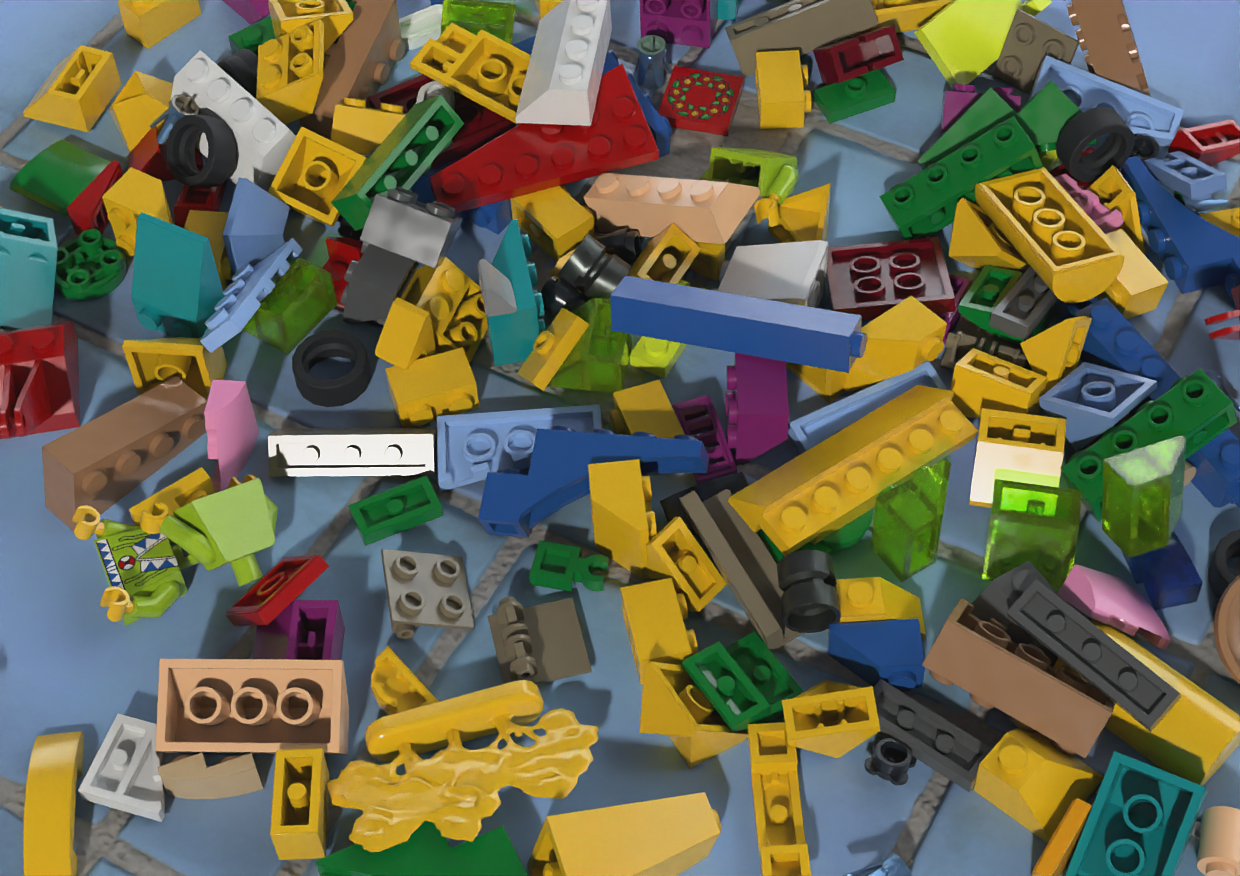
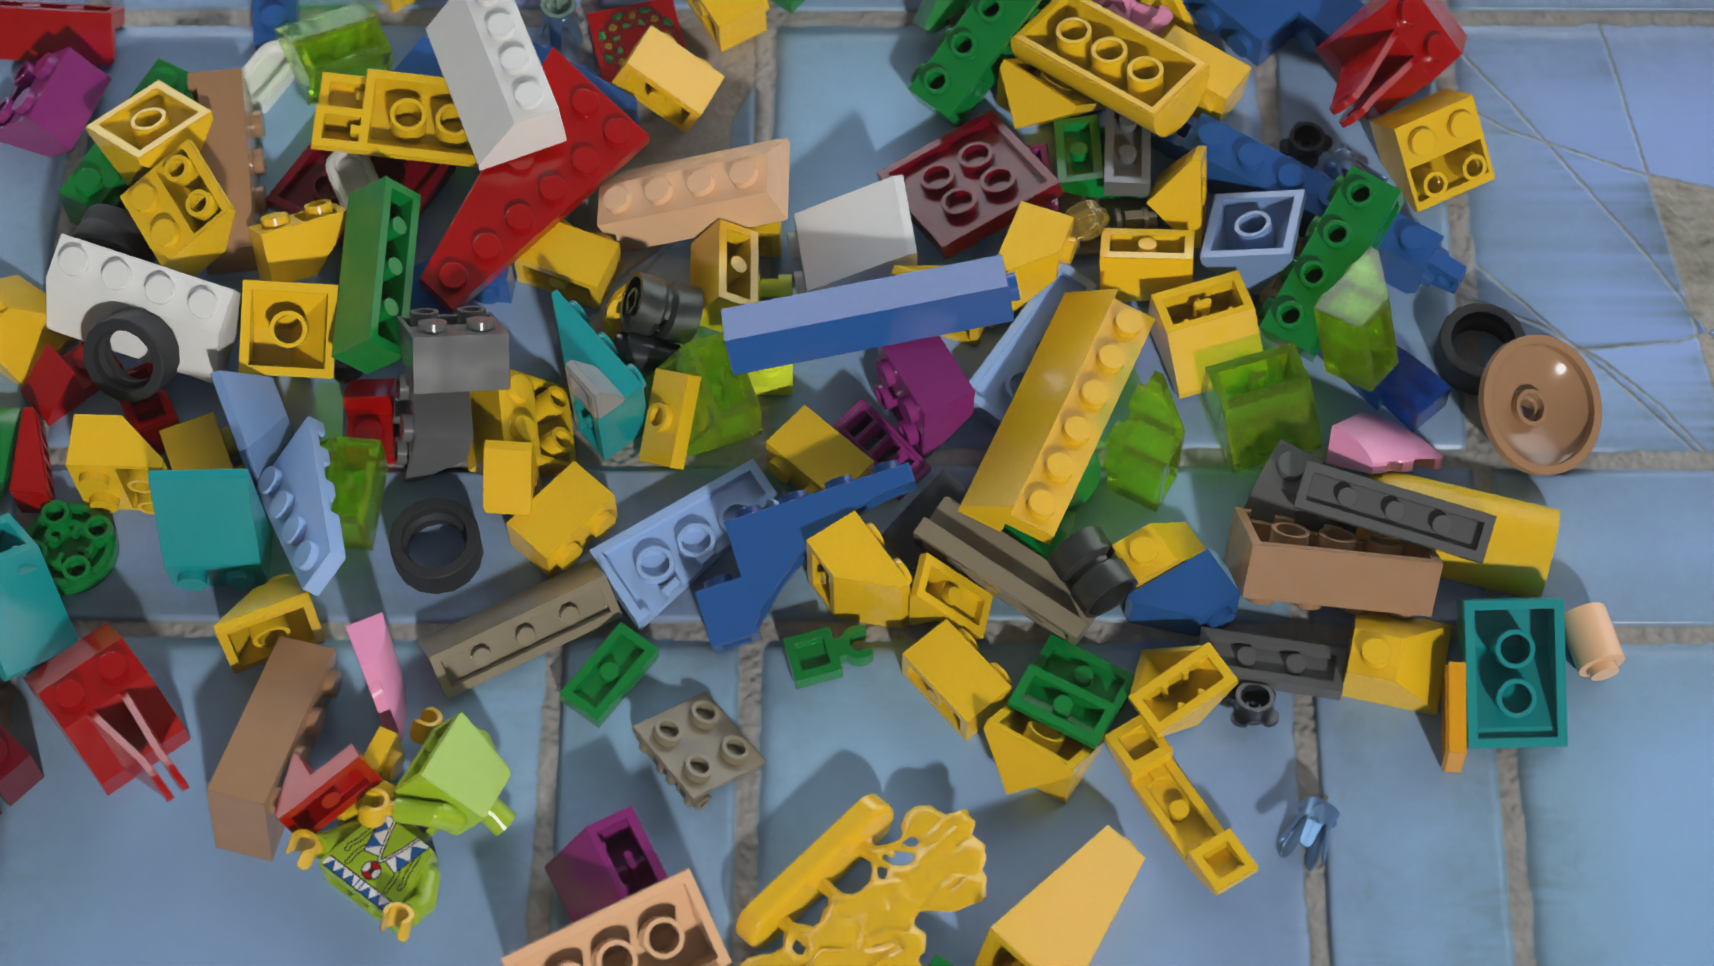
camera: 30 degrees left, 10 degrees up
piece [150,95,199,144] -> none
red tile [225,555,329,626] -> none
yellow plate [371,646,439,715] -> none
dark tan hinge [488,597,592,684] -> none
black cone [584,228,642,265] -> none
lime torso [700,147,799,227] -> none
yellow slope [768,183,831,243] -> none
none -> red slope [274,744,383,834]
none -> yellow brick [612,25,725,133]
none -> clear yellow plate [1065,200,1109,241]
none -> black plate [1279,121,1333,169]

